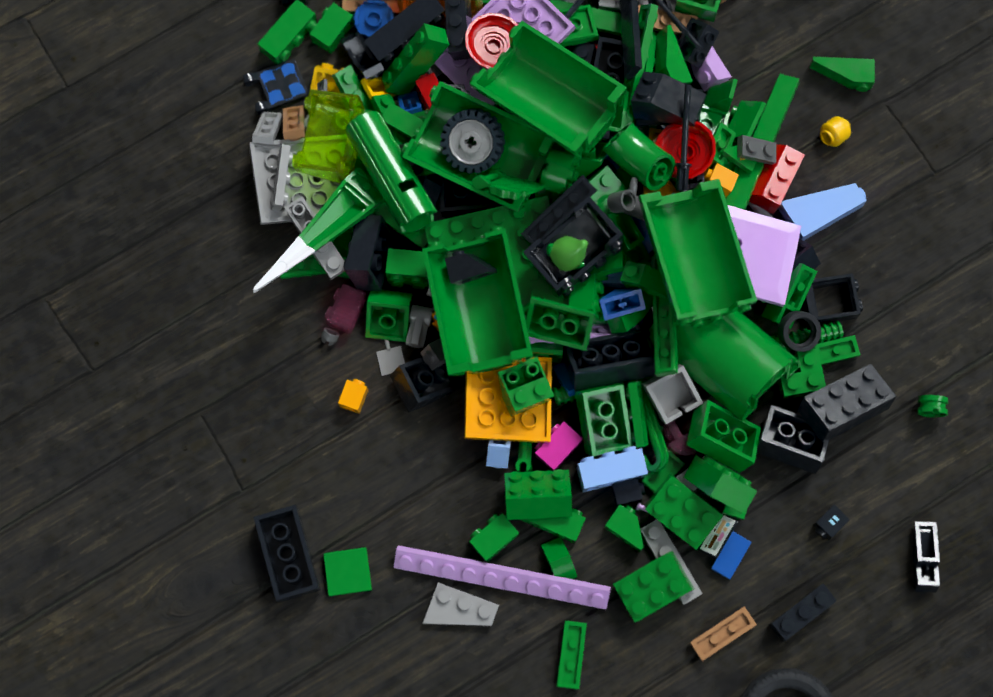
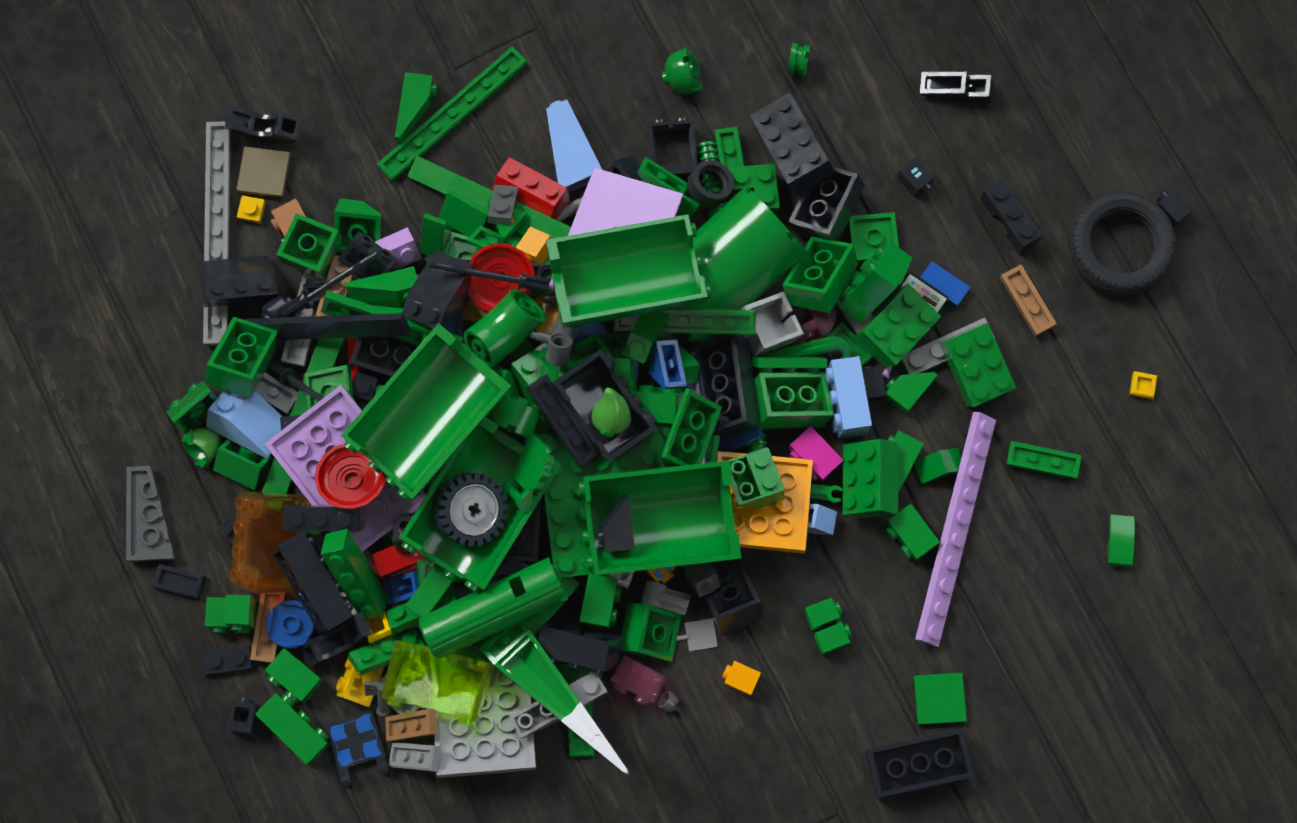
camera: 85 degrees left, 0 degrees up
light grey plate [271,144,293,212] -> none
light grey wing [423,583,499,626] -> none
yellow head [820,116,851,147] -> none
none -> green slope [334,199,381,253]
none -> green tile [377,46,528,182]
none -> green cylinder [662,47,702,95]
none -> green piece [804,598,852,655]
none -> green plate [848,212,899,263]

